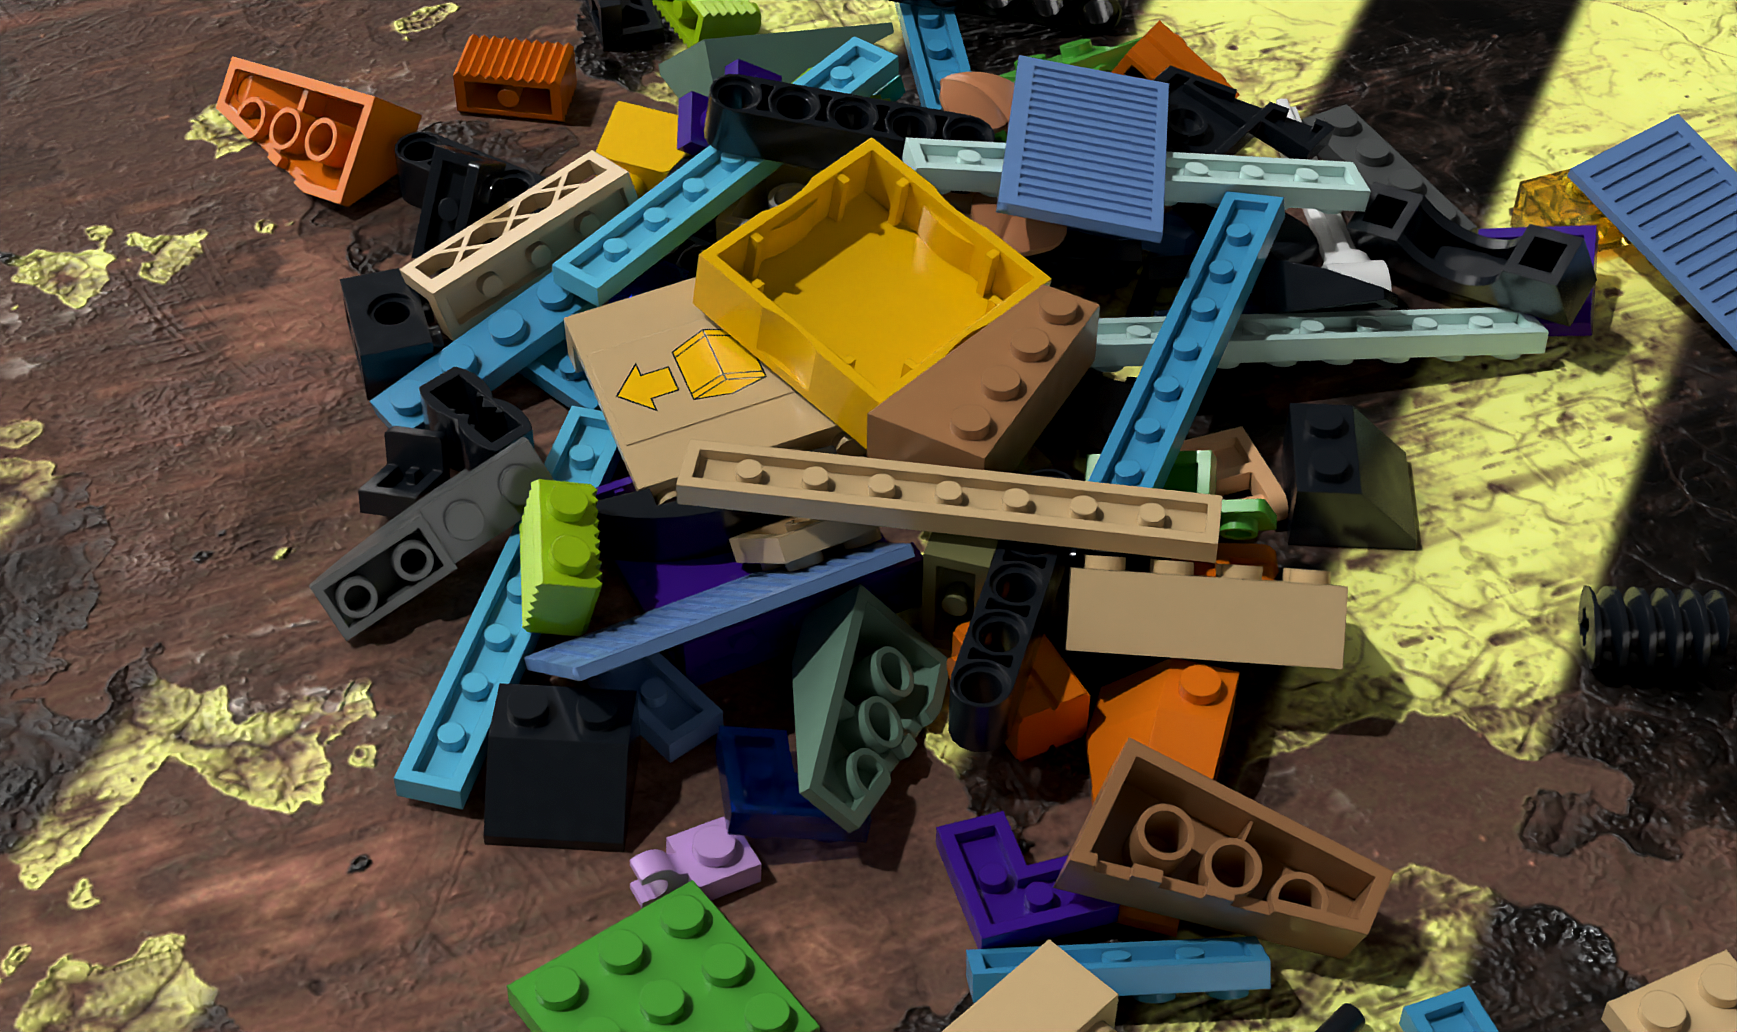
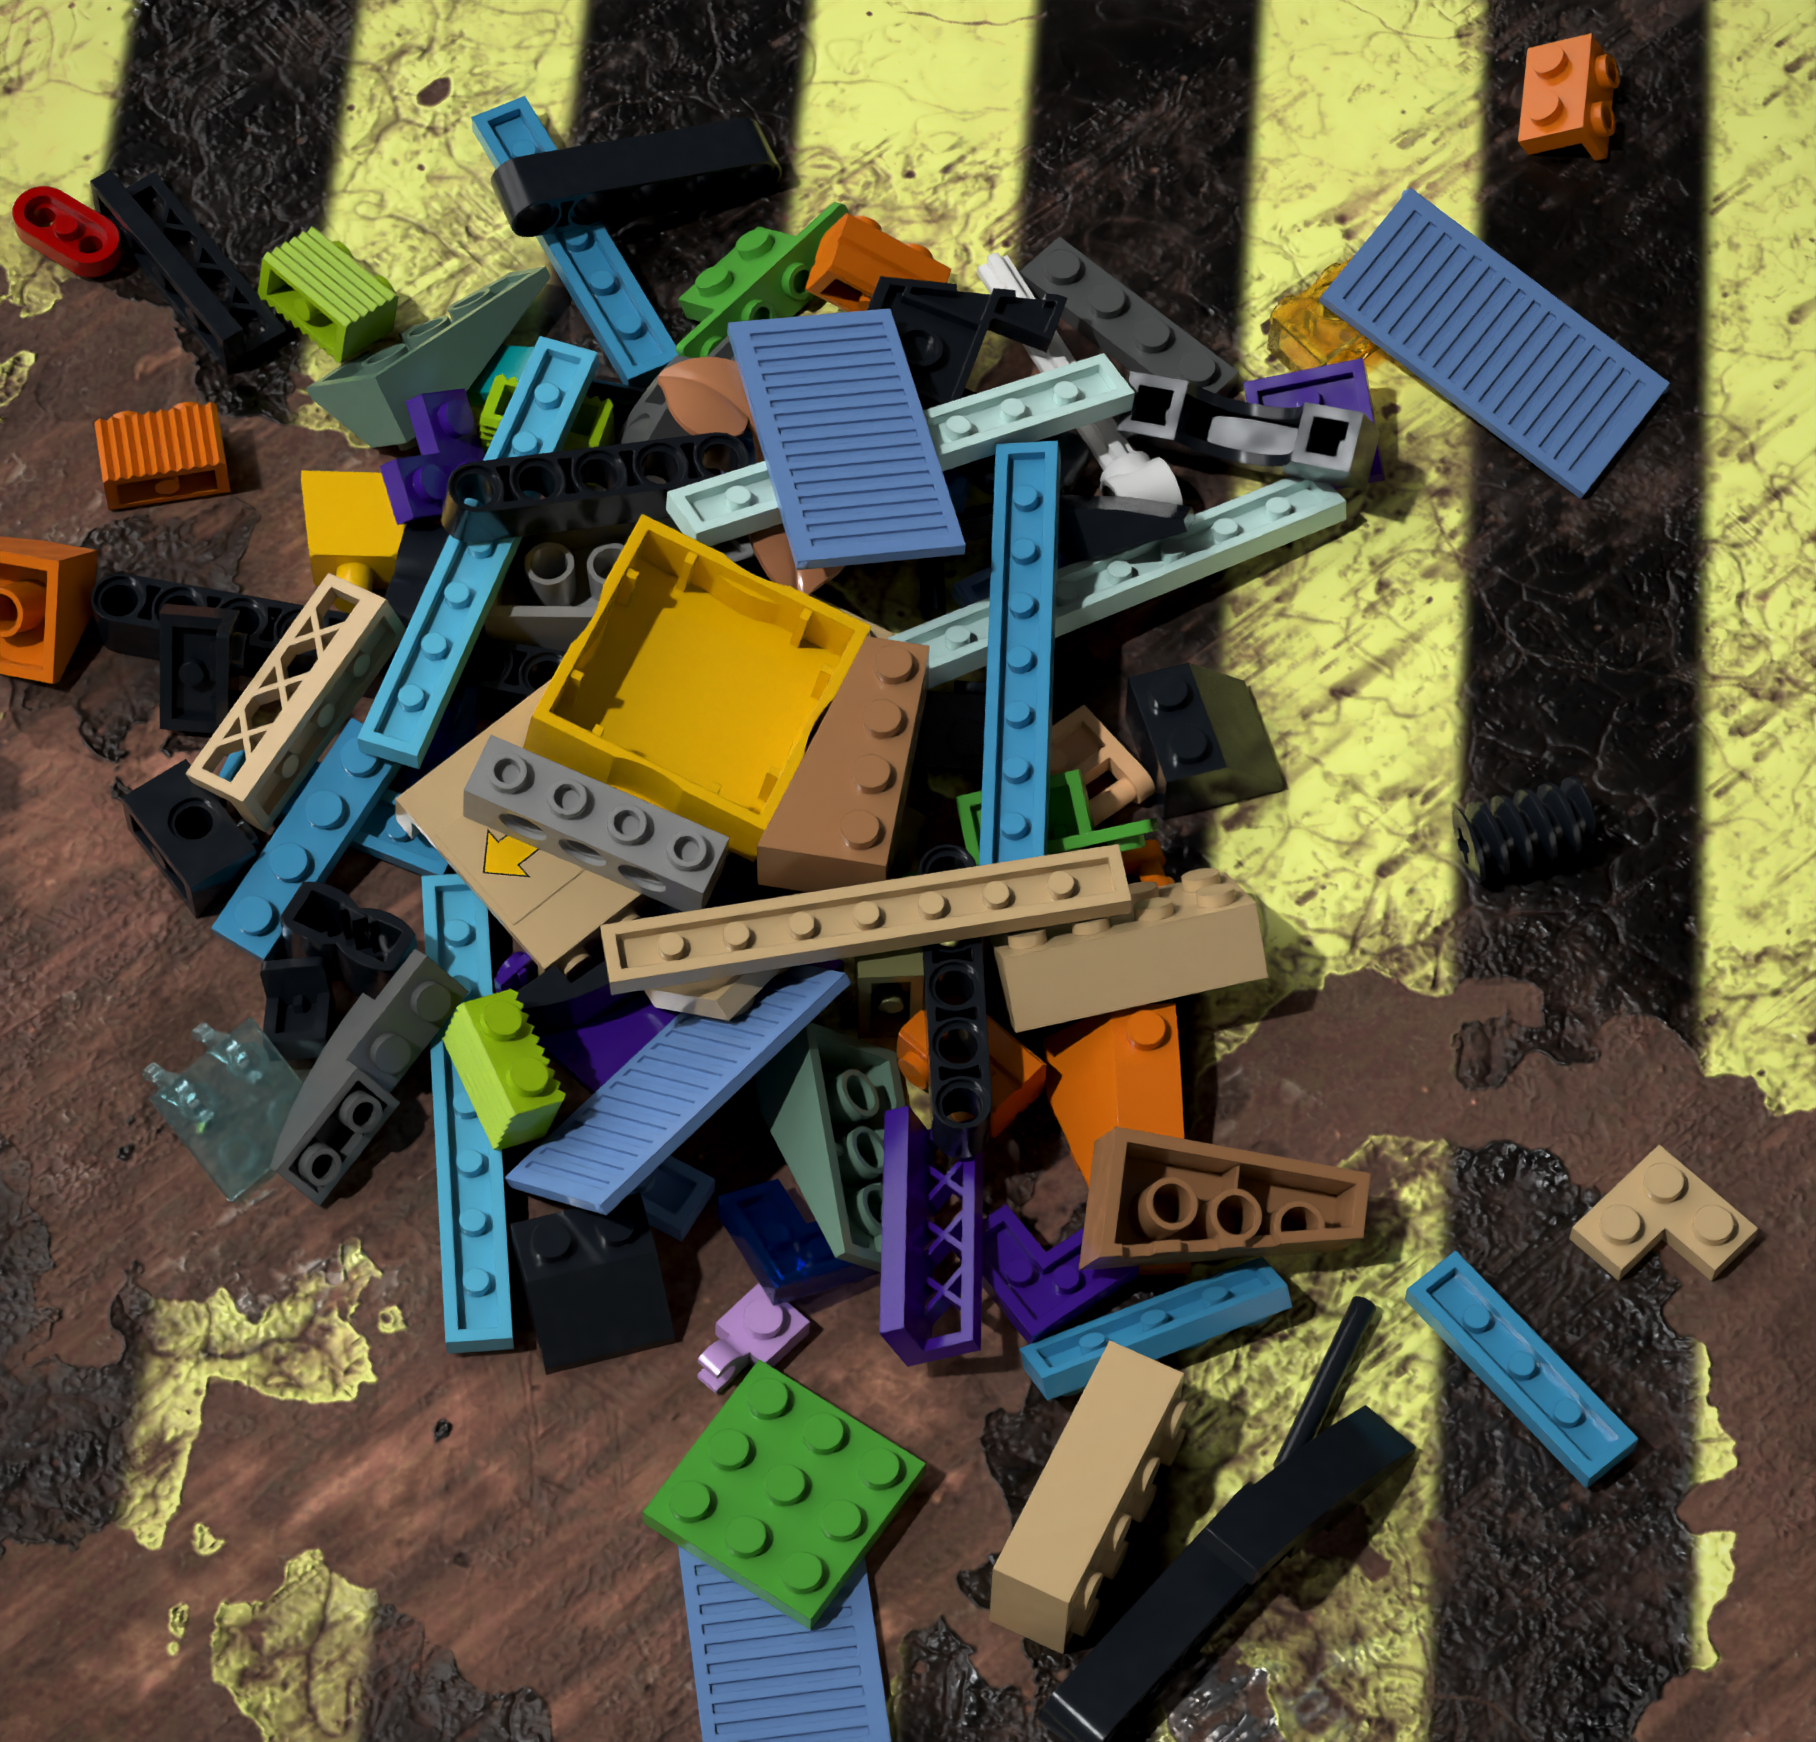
camera: 20 degrees left, 15 degrees up
none -> clear light blue plate [142,1017,303,1201]
none -> light grey brick [463,735,730,912]
none -> dark purple fence [879,1105,983,1367]

